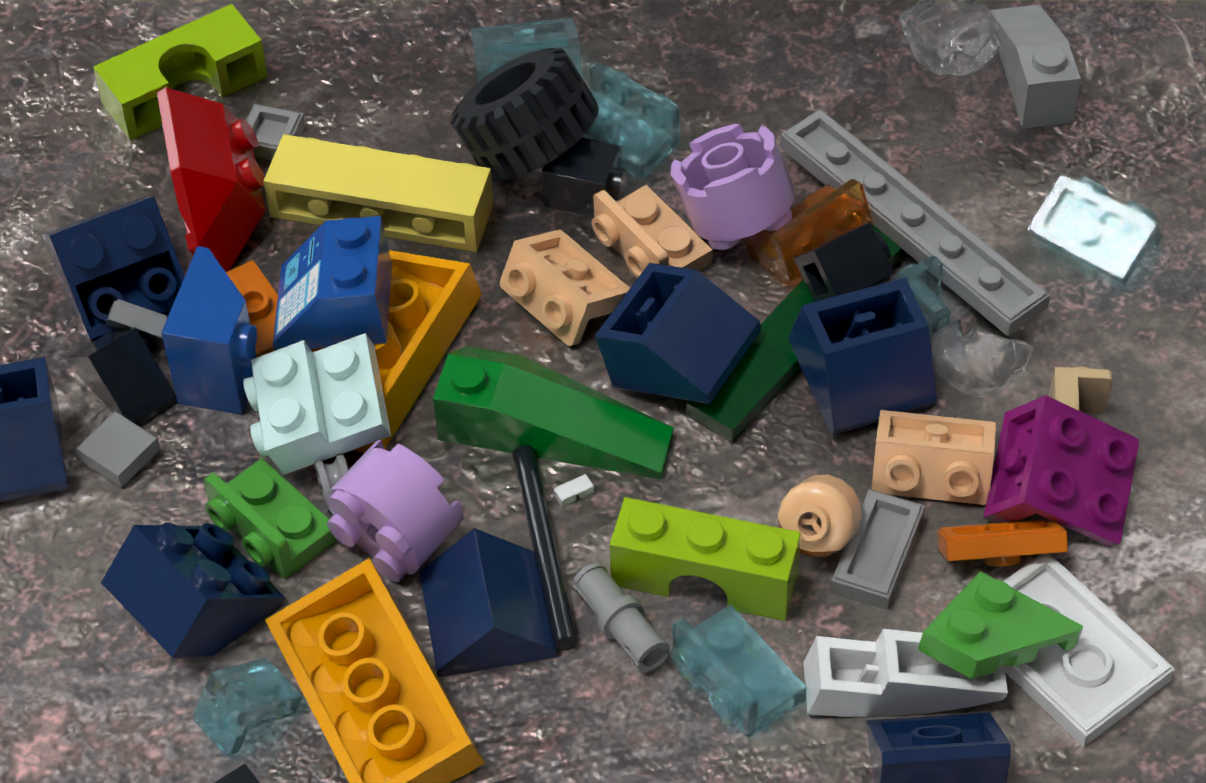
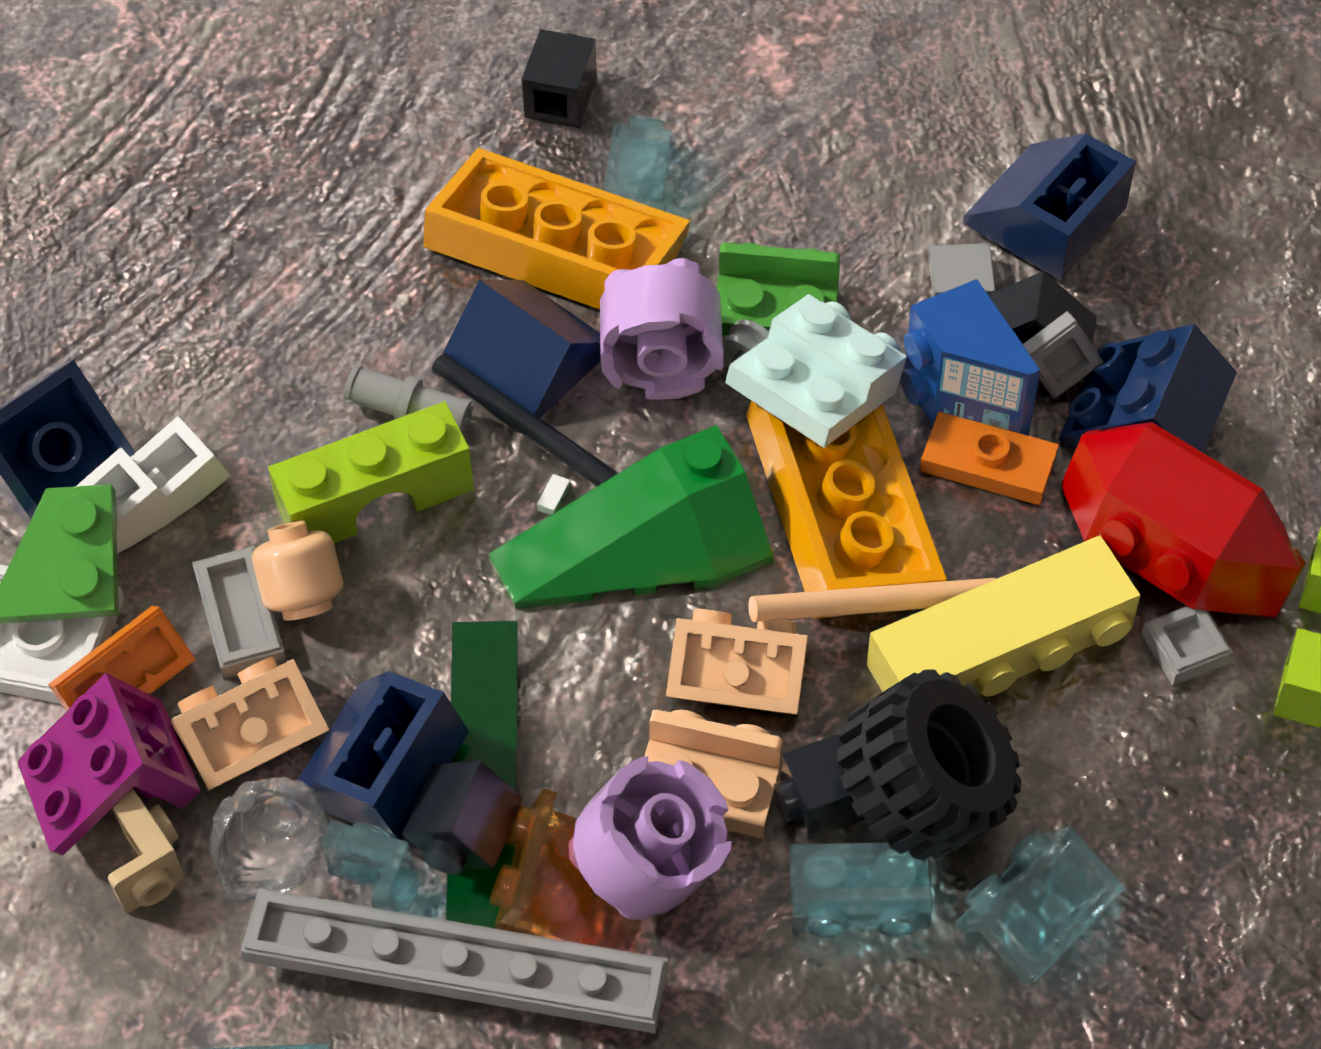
camera: 140 degrees right, 5 degrees up
dark blue slope [101,523,286,658] -> none
blue slope [273,216,392,351] -> none
dark blue slope [595,263,762,404] -> none
clear light blue bracket [670,604,807,738] -> none
none -> light nougat bar [748,578,995,622]

